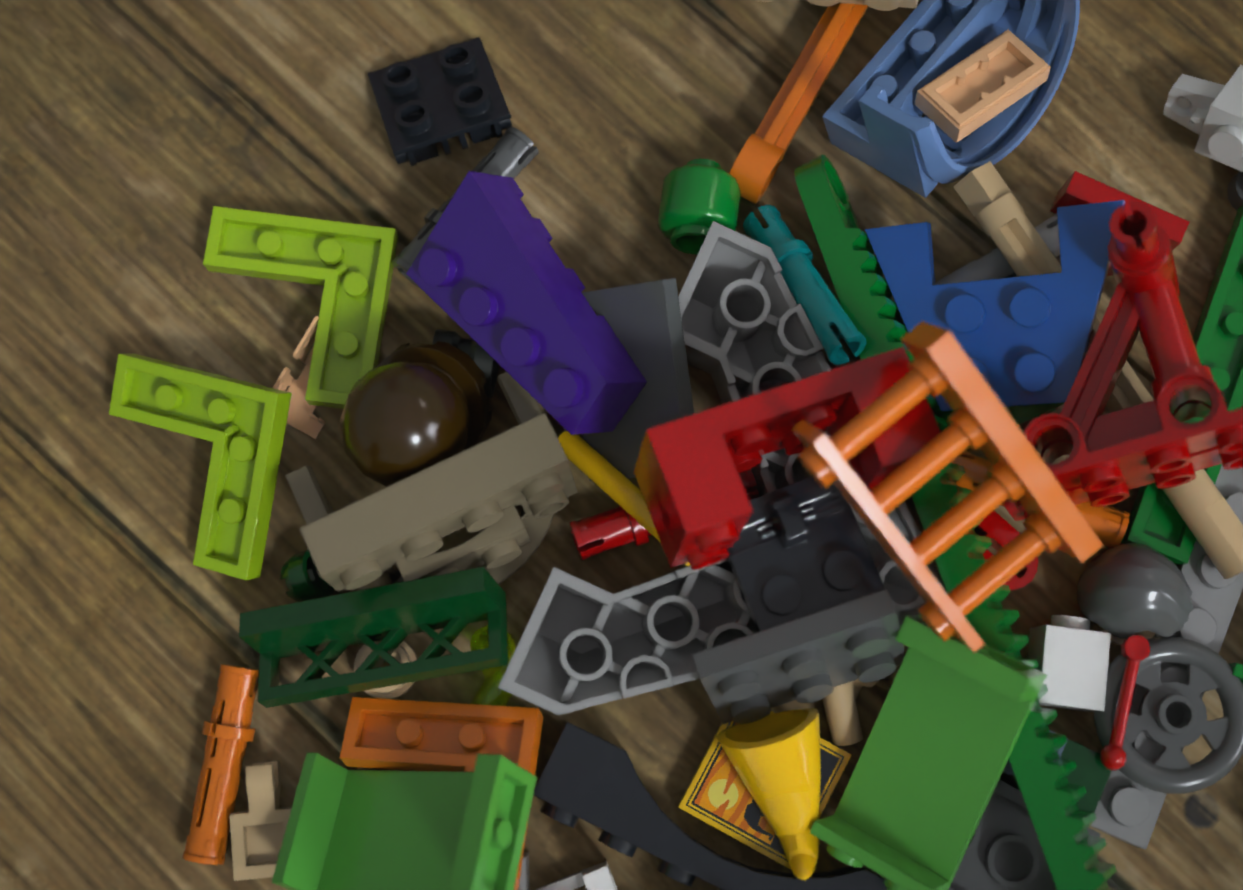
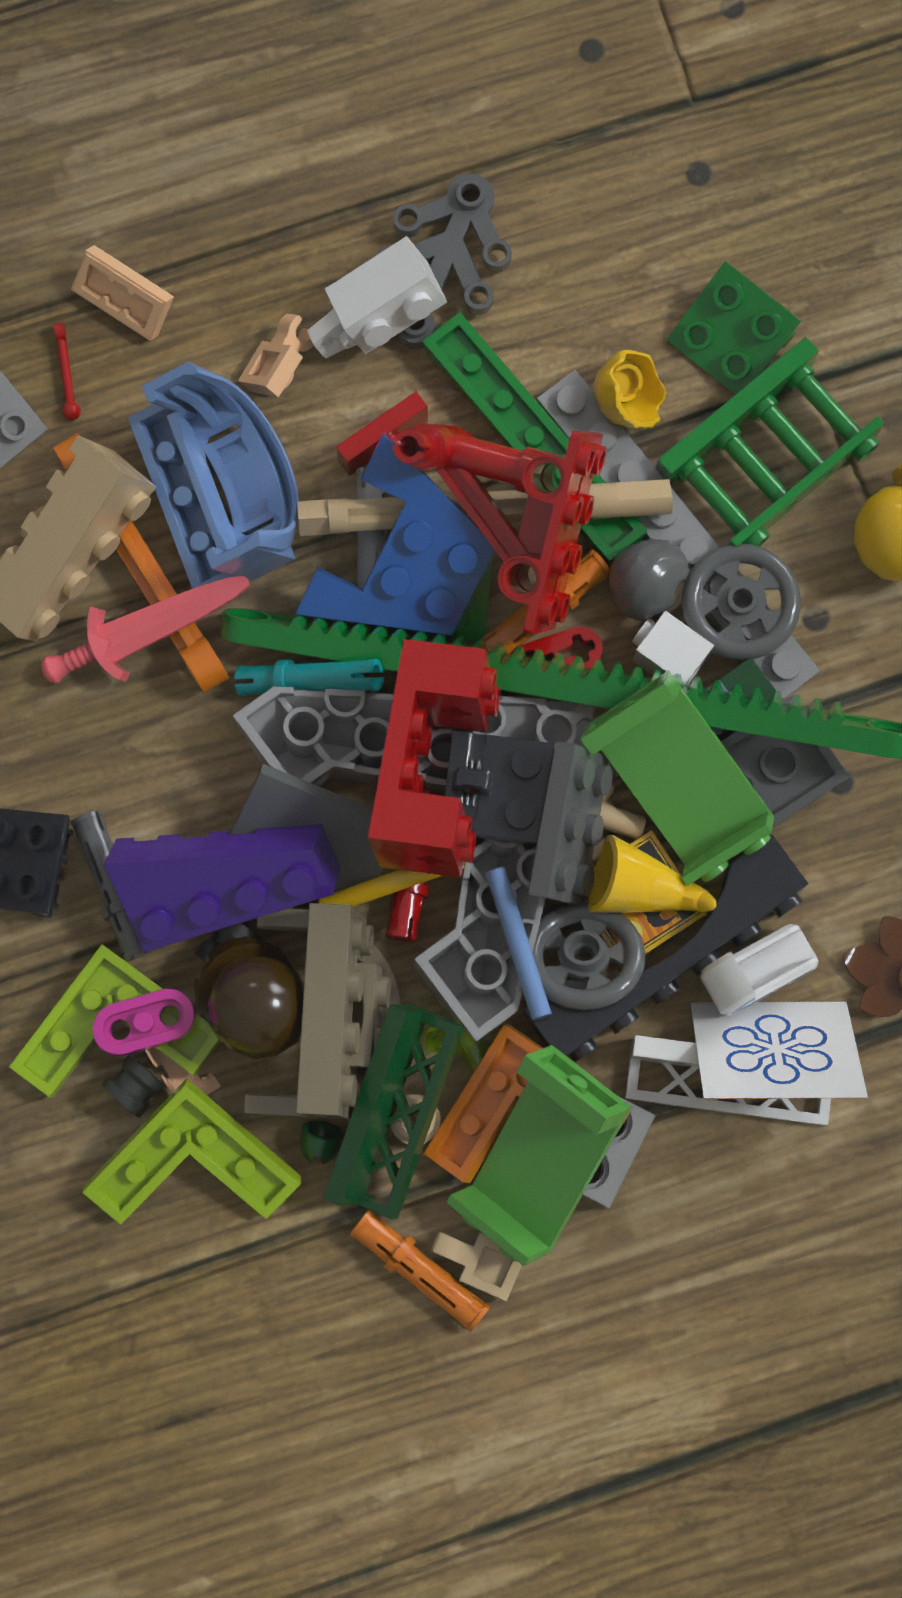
camera: 60 degrees left, 0 degrees up
green head [658,159,741,255] -> none
orange fence [792,321,1103,653] -> none
light nougat plate [914,29,1051,143] -> none
red hinge [1100,635,1150,771] -> none
none -> coral sword [41,576,250,683]
none -> dark pink plate [93,989,196,1056]
none -> pearl dark grey wheel [101,1055,167,1118]
none -> light nougat plate [238,313,314,398]
none -> medium blue bar [485,867,552,1020]
none -> dark grey plate [532,903,645,1010]

